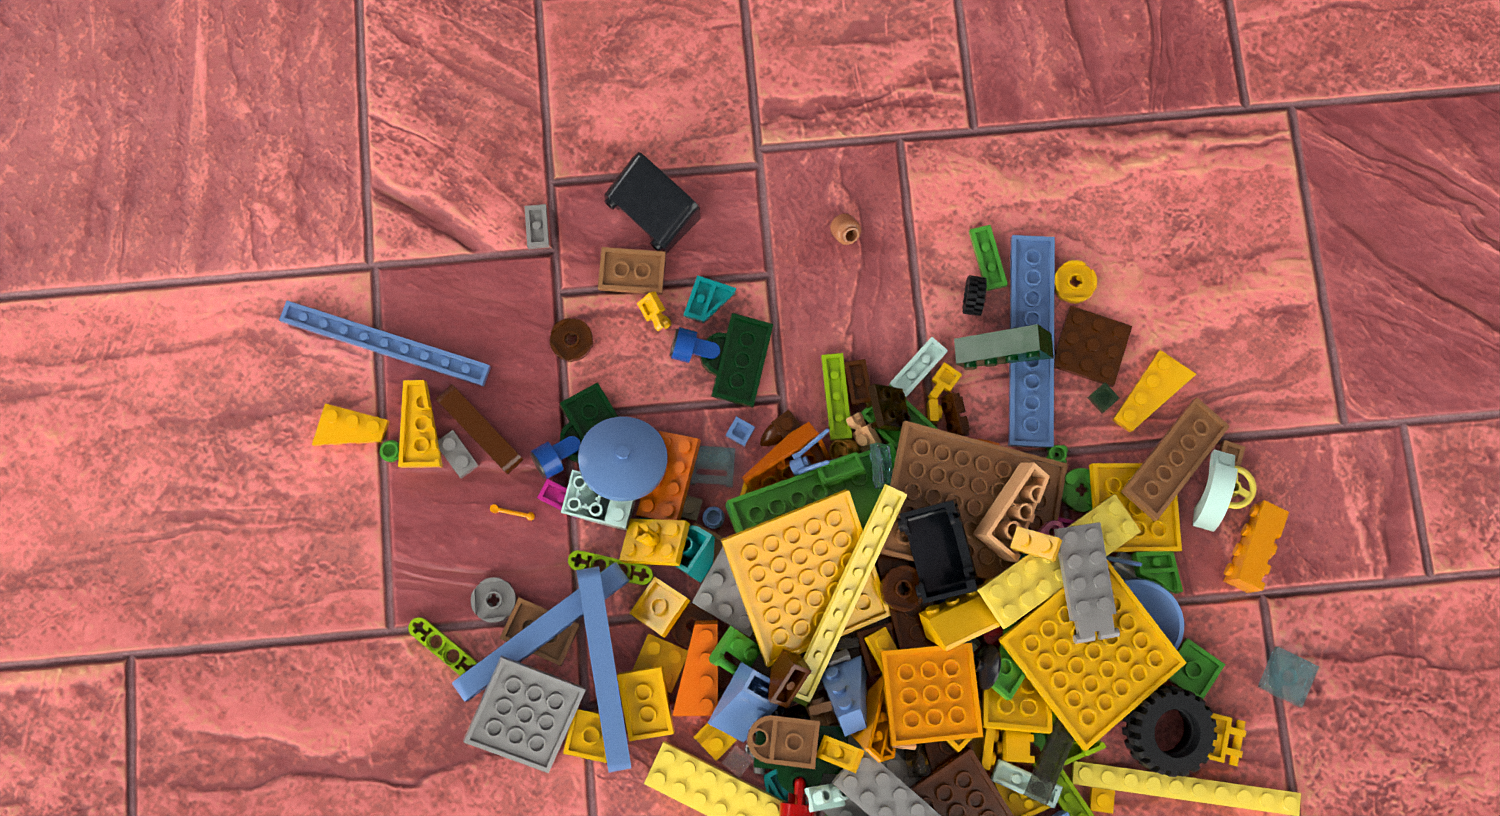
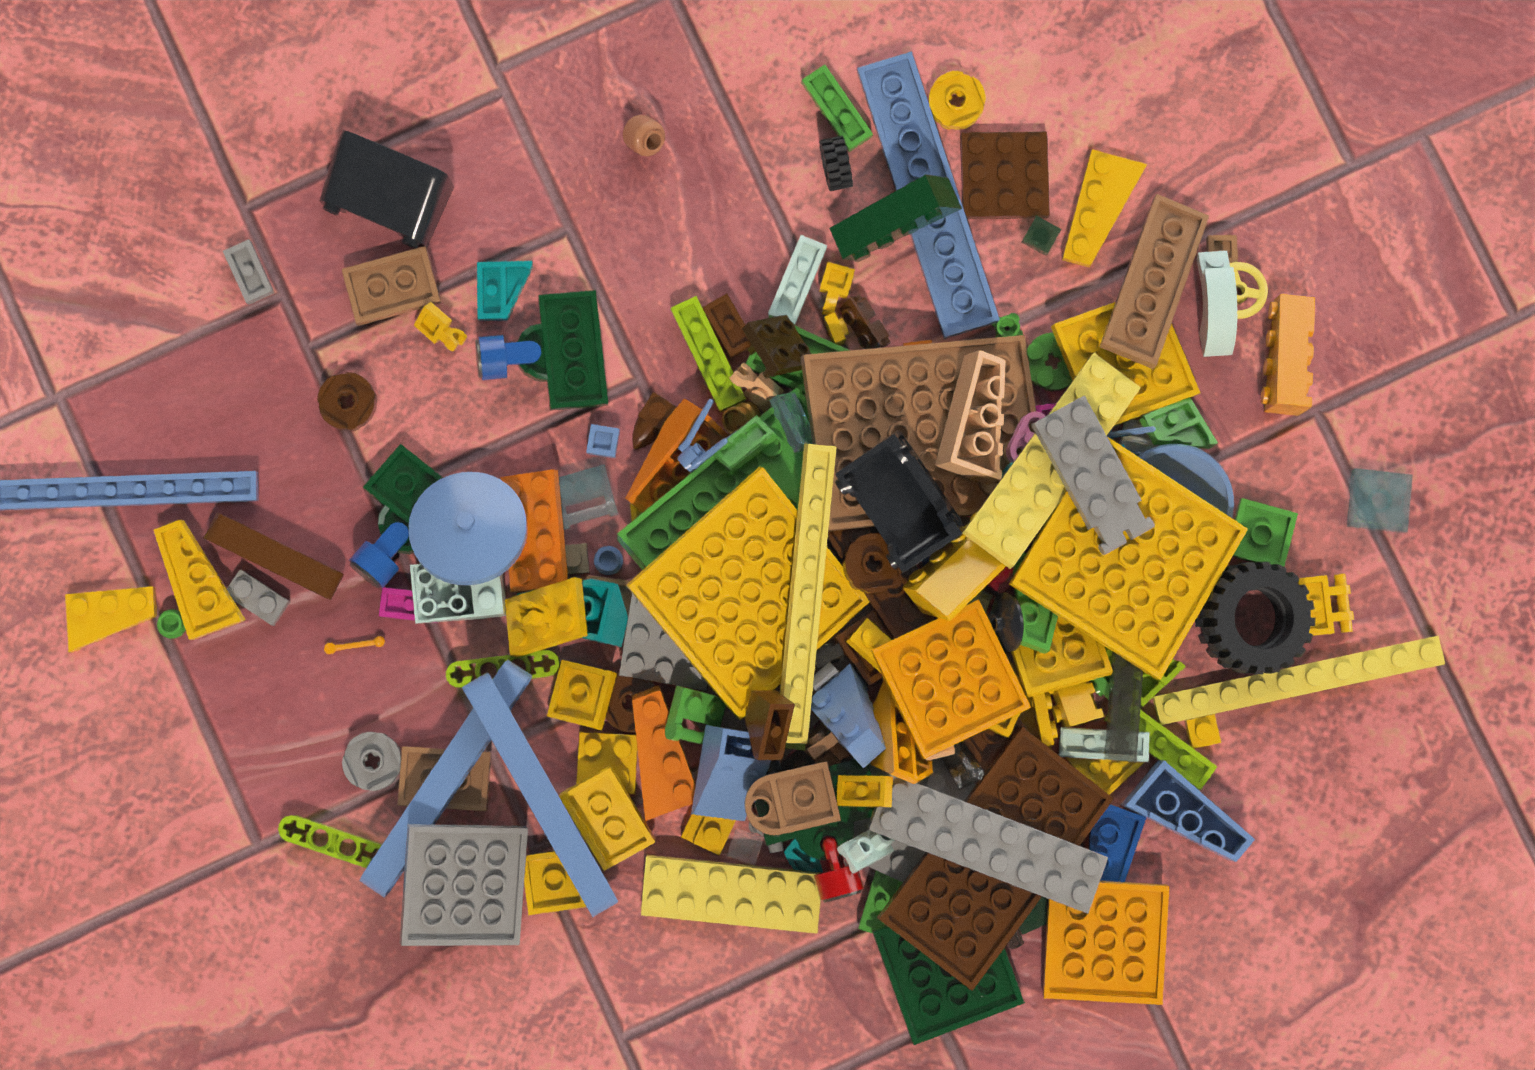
camera: 20 degrees left, 5 degrees up
yellow plate [1010,526,1062,562] -> none

